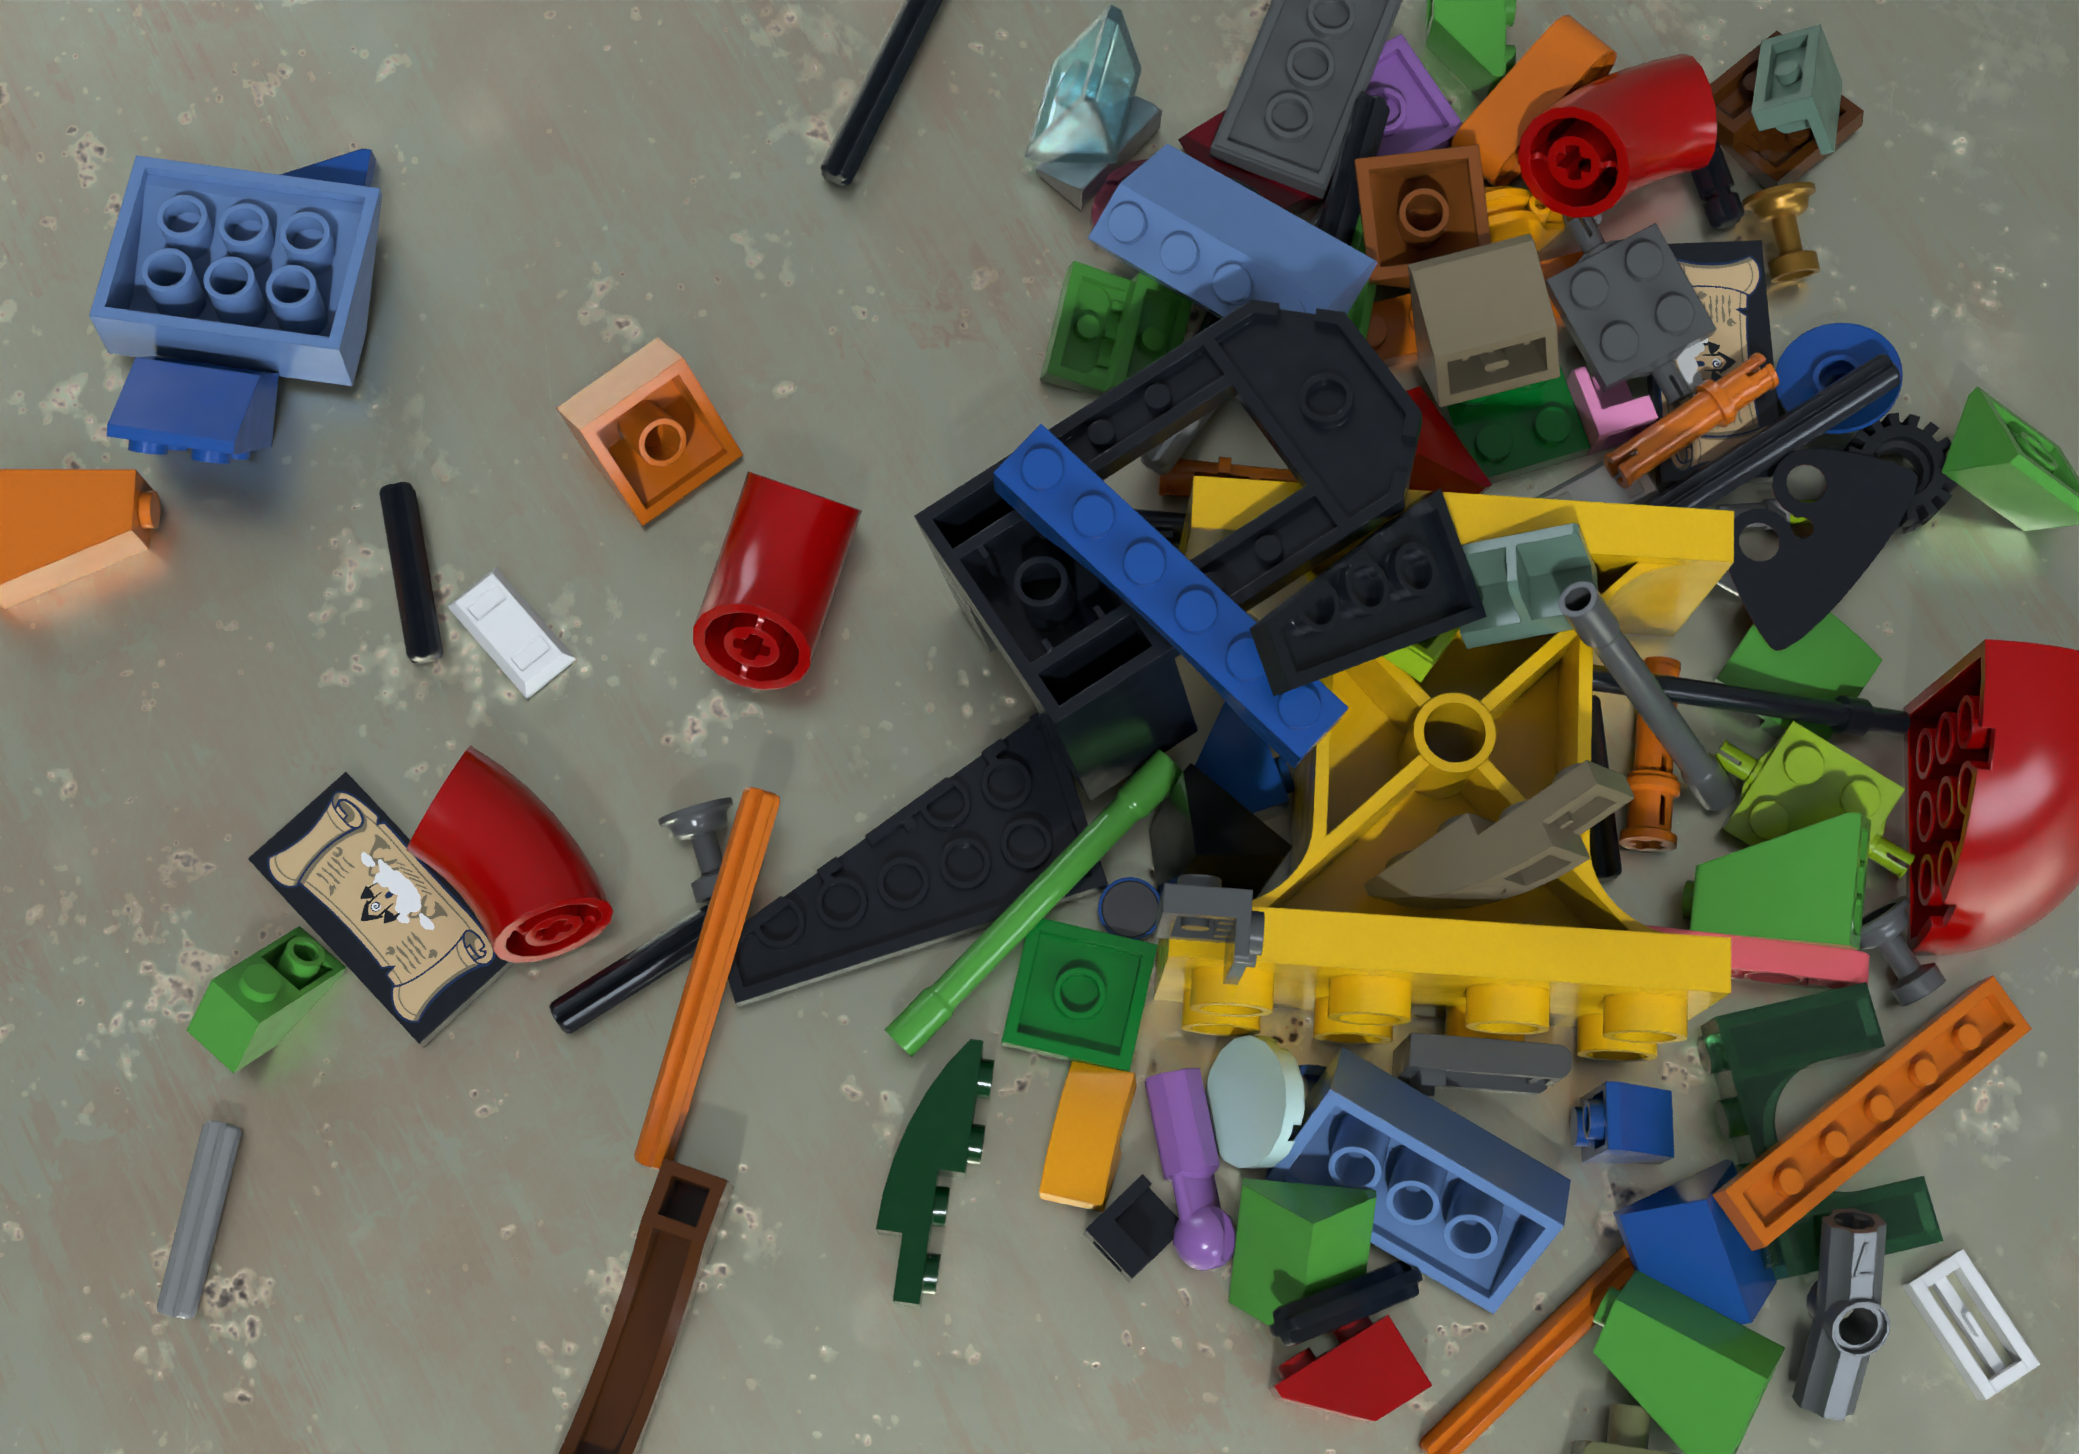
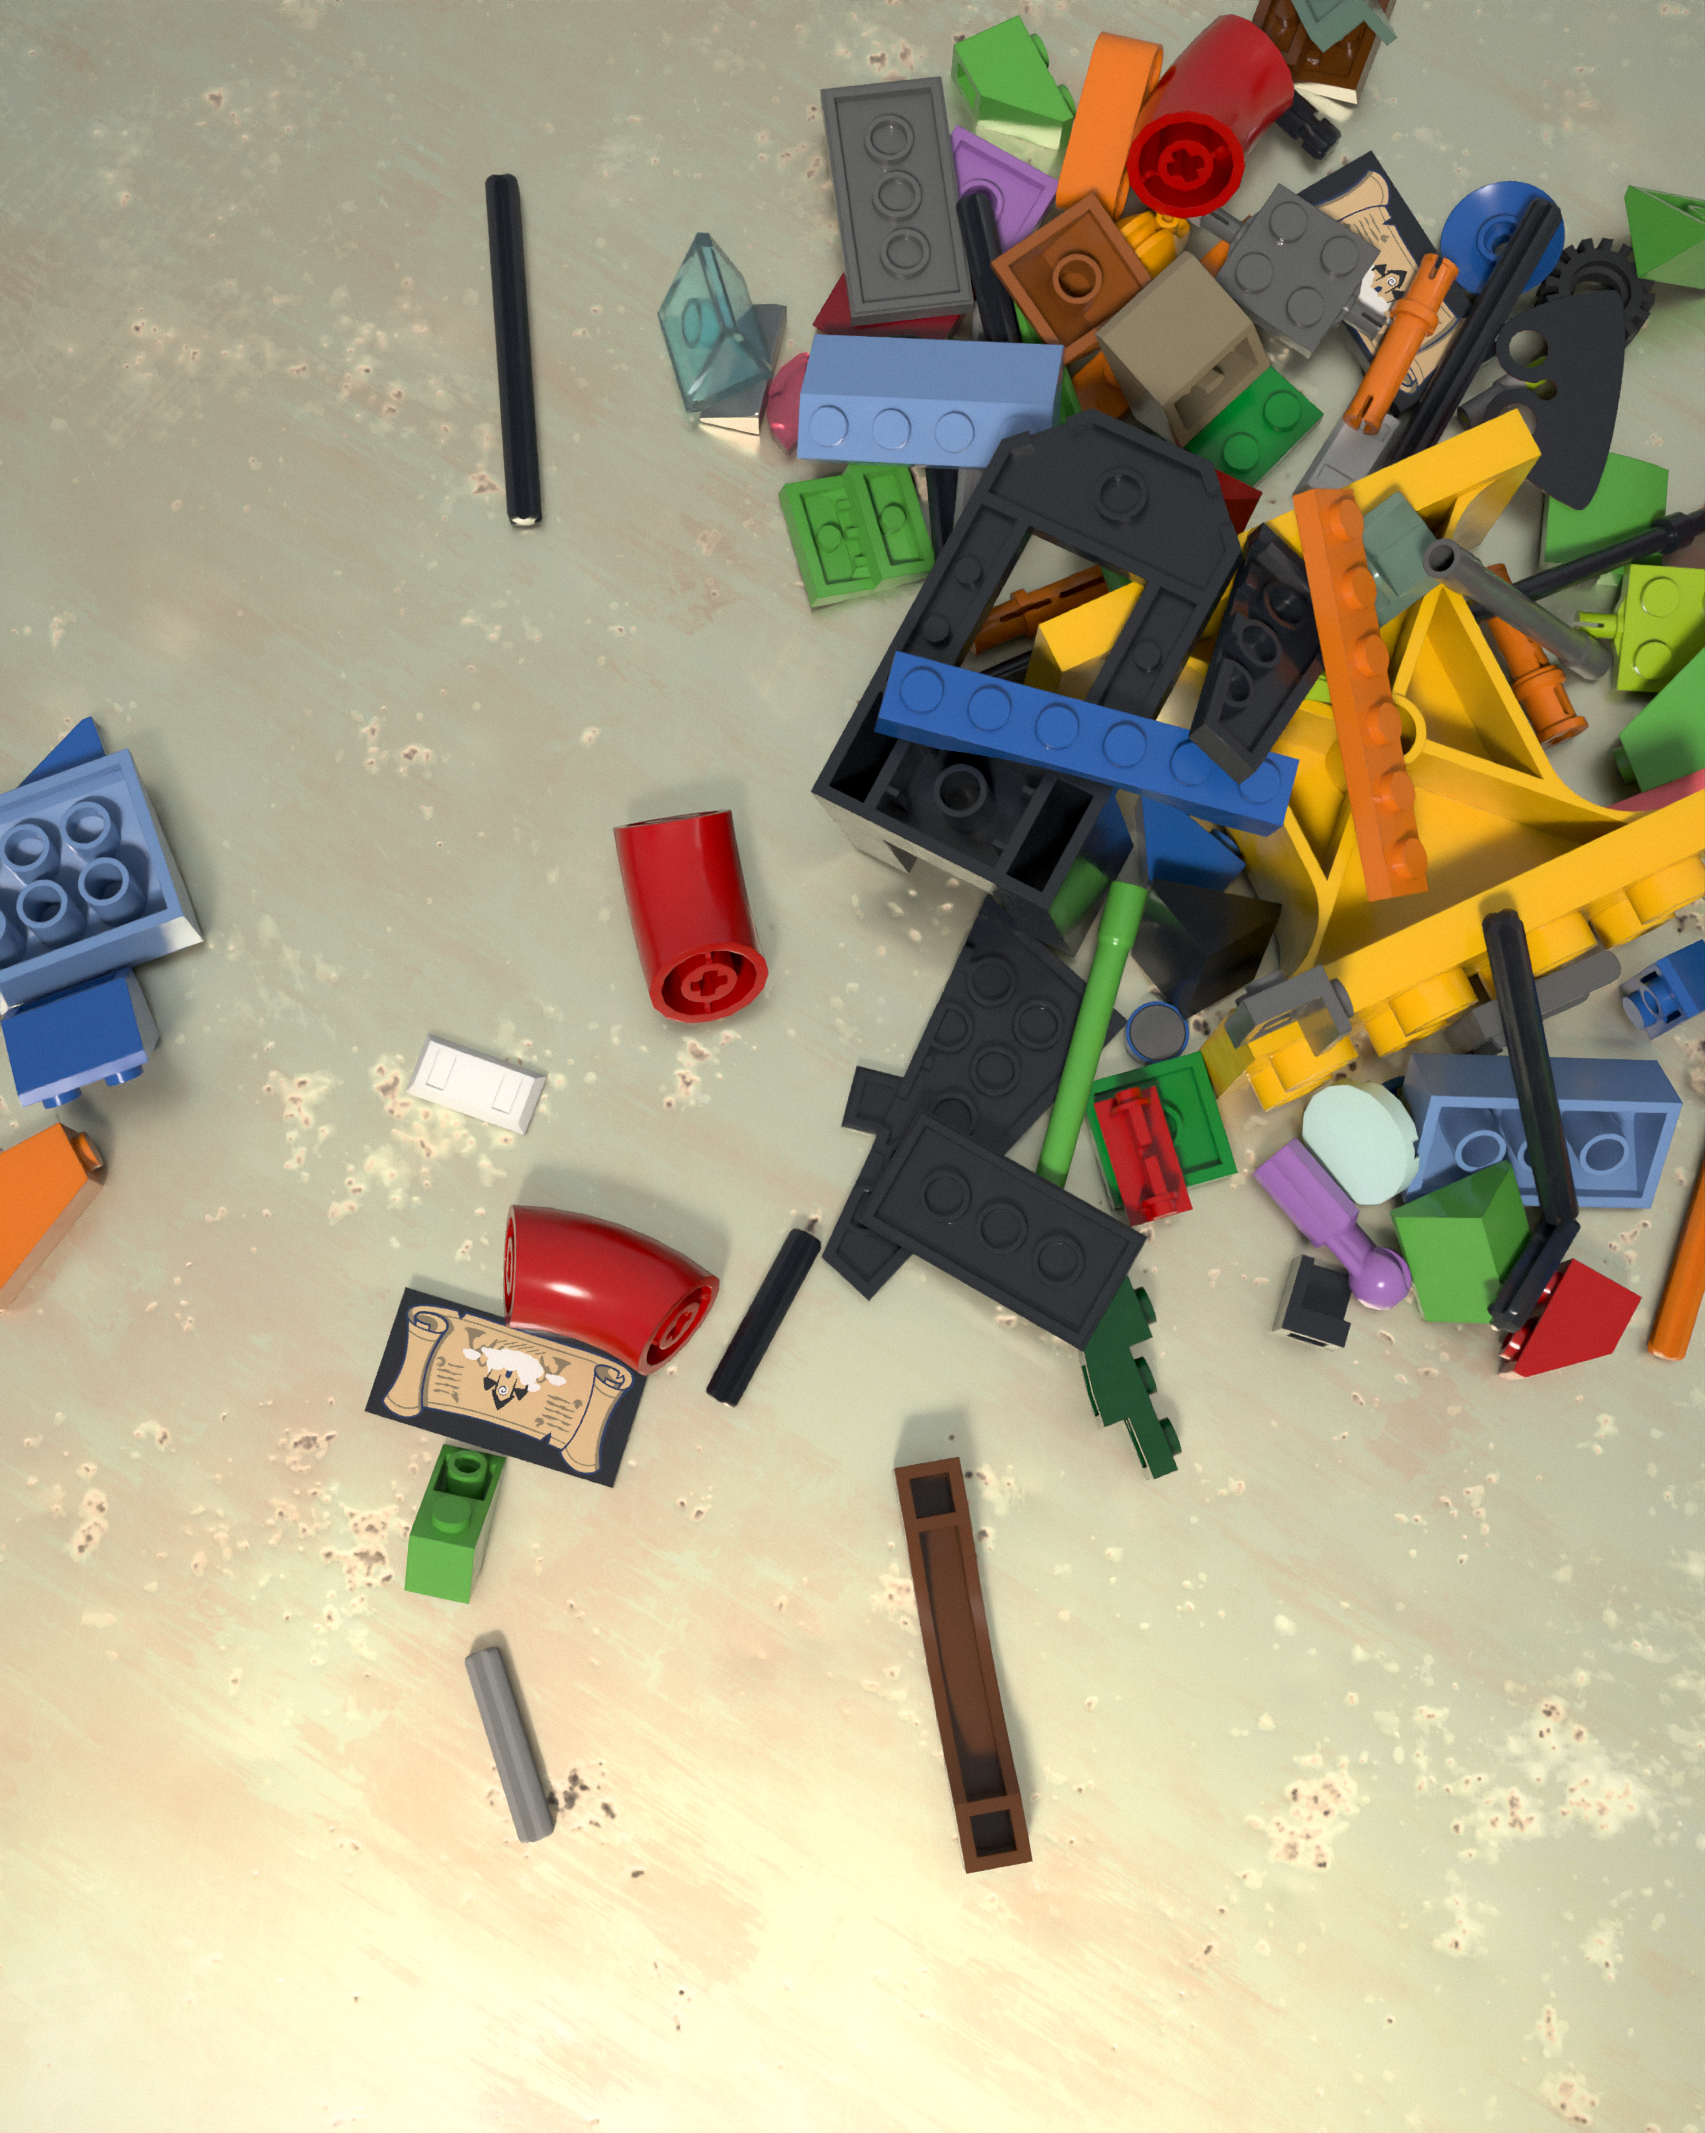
camera: 30 degrees left, 5 degrees up
black axle [379,482,443,664] -> none
orange slope [556,337,743,526] -> none
orange axle [634,787,780,1170] -> none
dark grey piece [658,797,734,903] -> none
light orange slope [1039,1061,1137,1212] -> none
dark tan slope [1364,760,1635,910] -> none
bright pink panel [1566,366,1658,456] -> none
pearl gold piece [1742,182,1820,283] -> none
none -> black tile [841,1066,903,1138]
none -> black tile [856,1108,1148,1352]
none -> red hinge [1093,1086,1193,1227]
none -> orange plate [1292,488,1429,902]
none -> black axle [1482,908,1580,1226]

